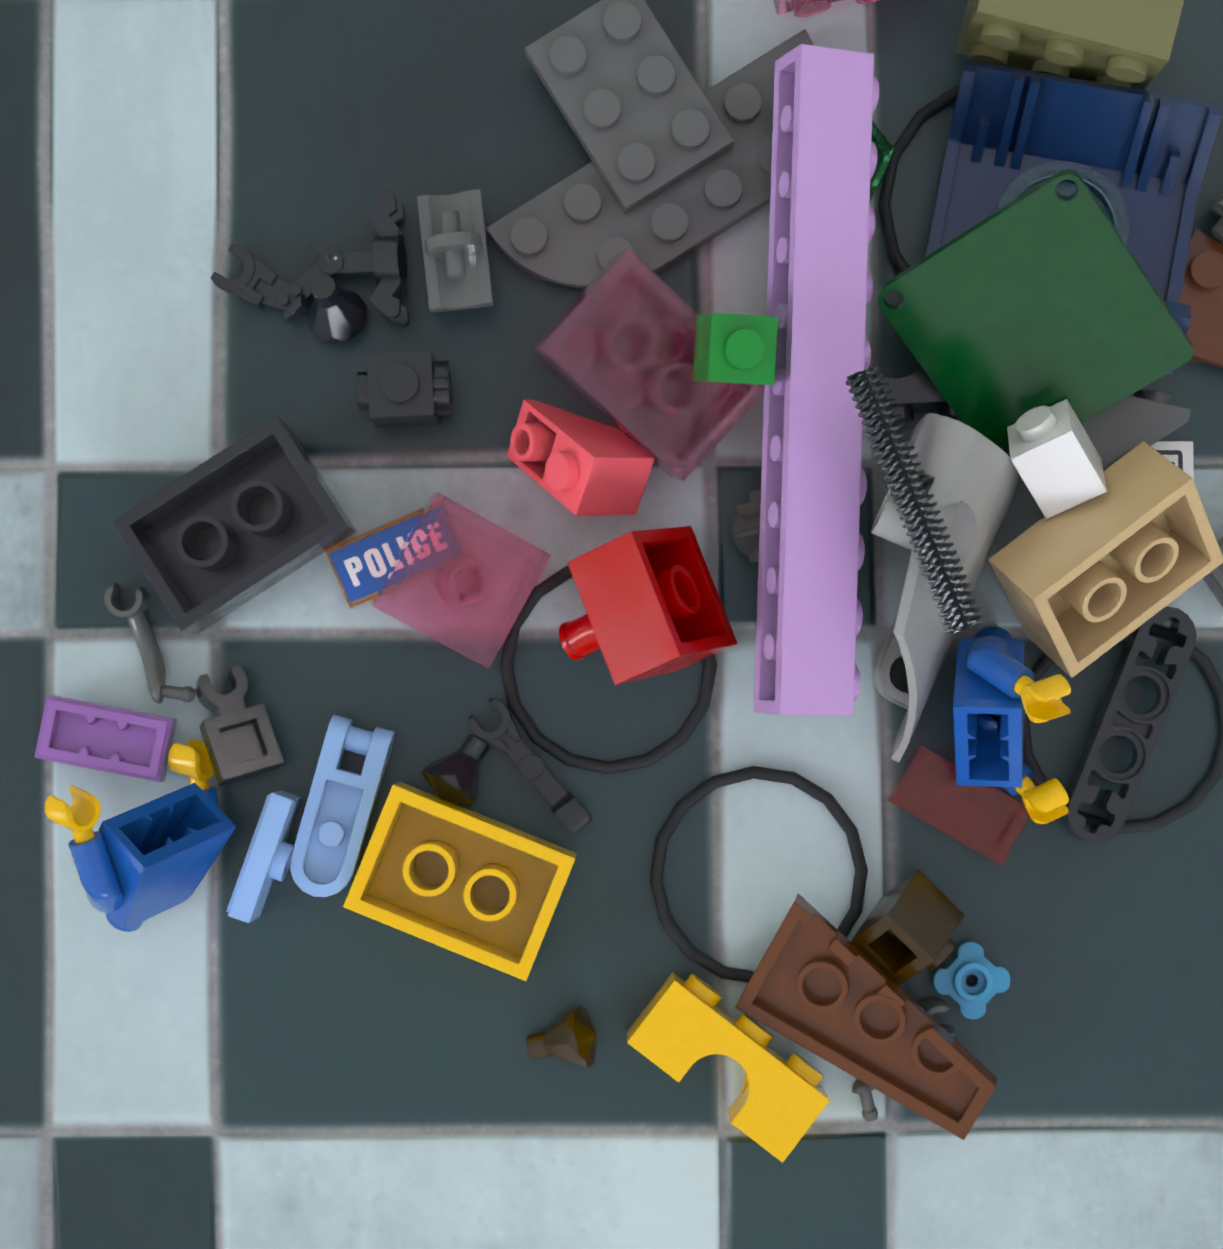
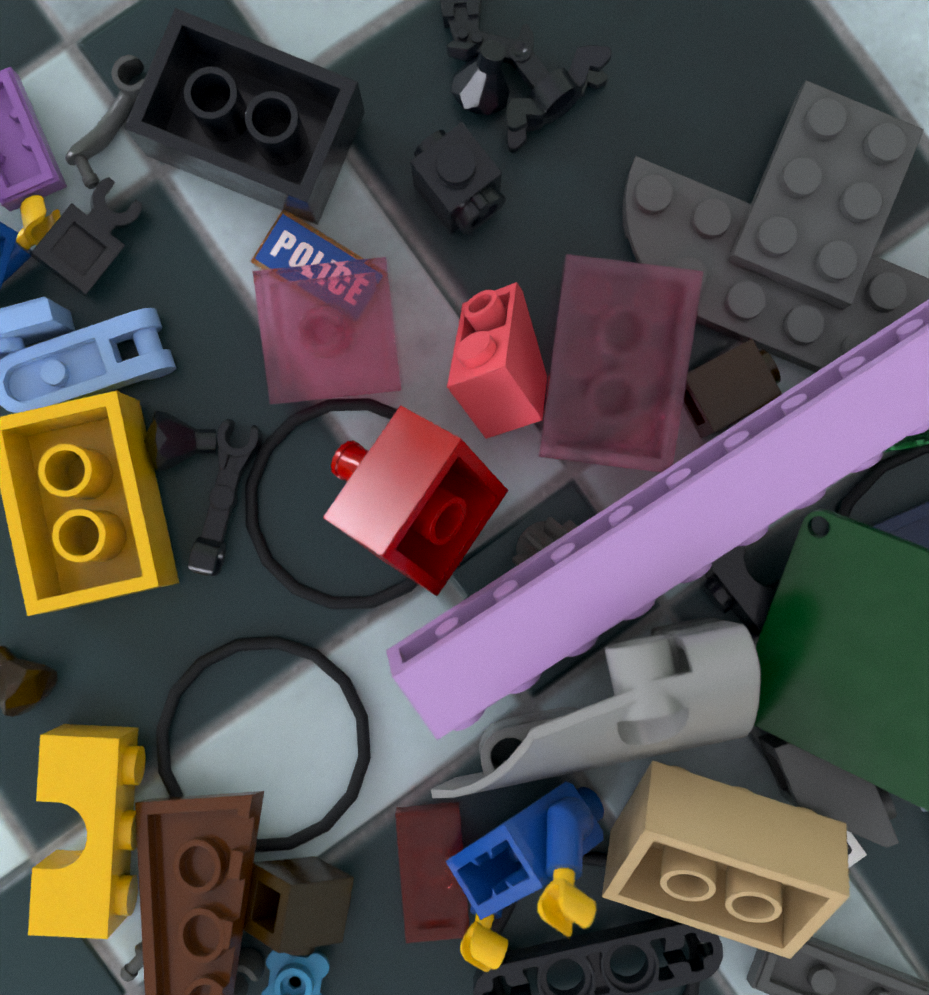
camera: 55 degrees right, 0 degrees up
dark grey hips [417,189,494,313] -> none
green brick [693,313,778,385] -> none
black axle [845,366,983,634] -> none
white brick [1007,399,1107,519] -> none
none -> dark brown brick [671,339,782,438]

